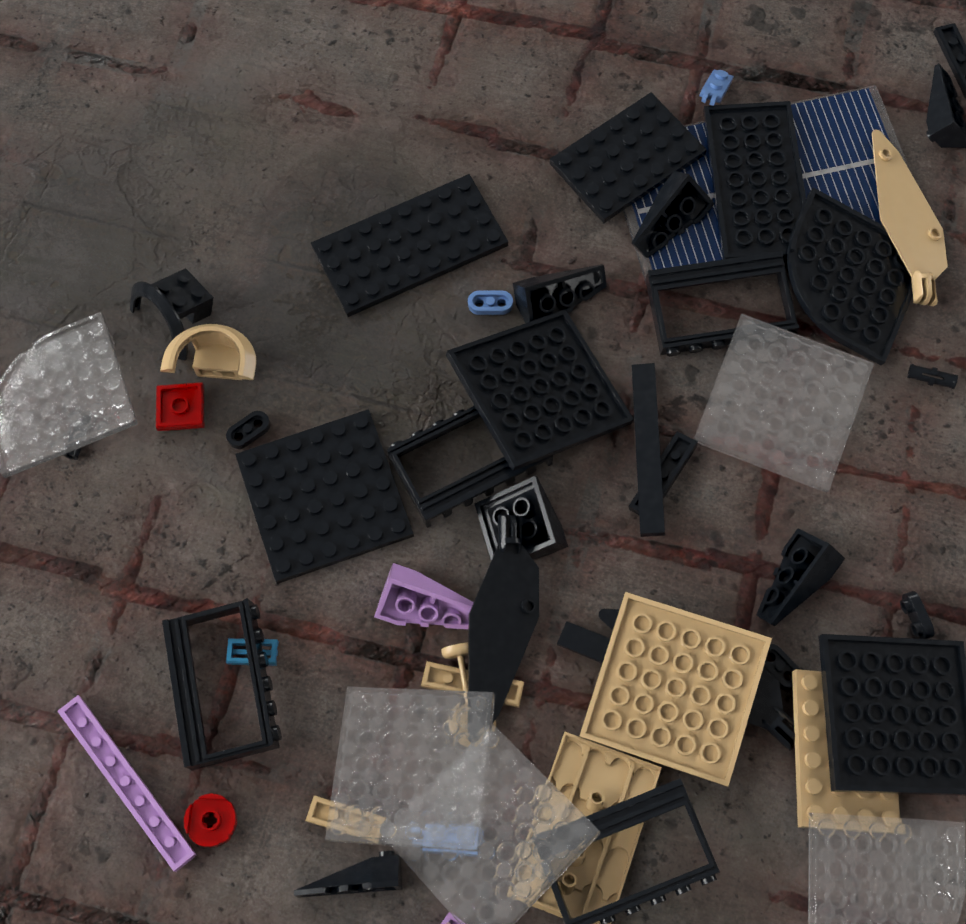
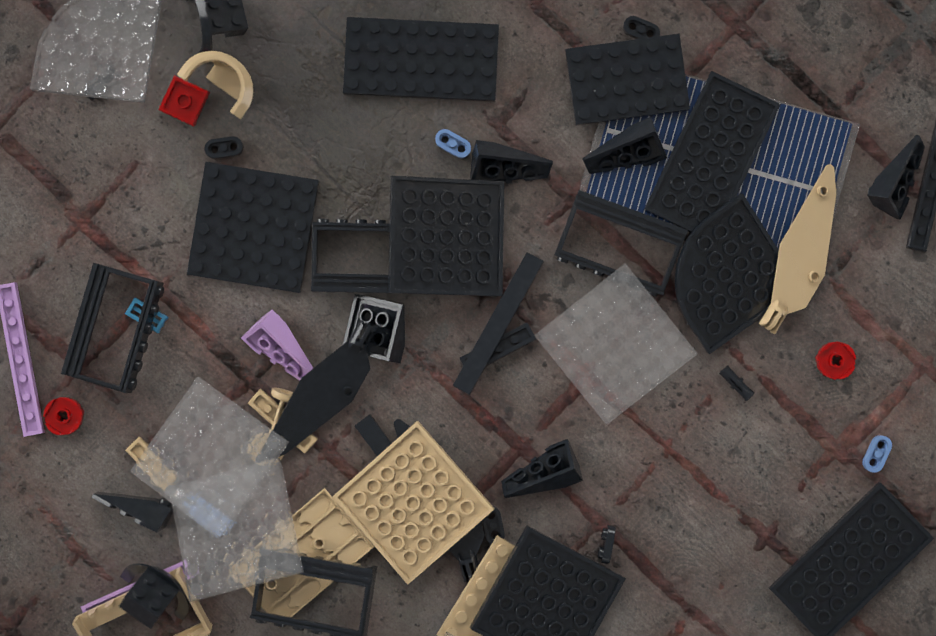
camera: 25 degrees right, 20 degrees up
medium blue hinge [699,69,734,106] -> none
none -> black plate [623,16,660,39]

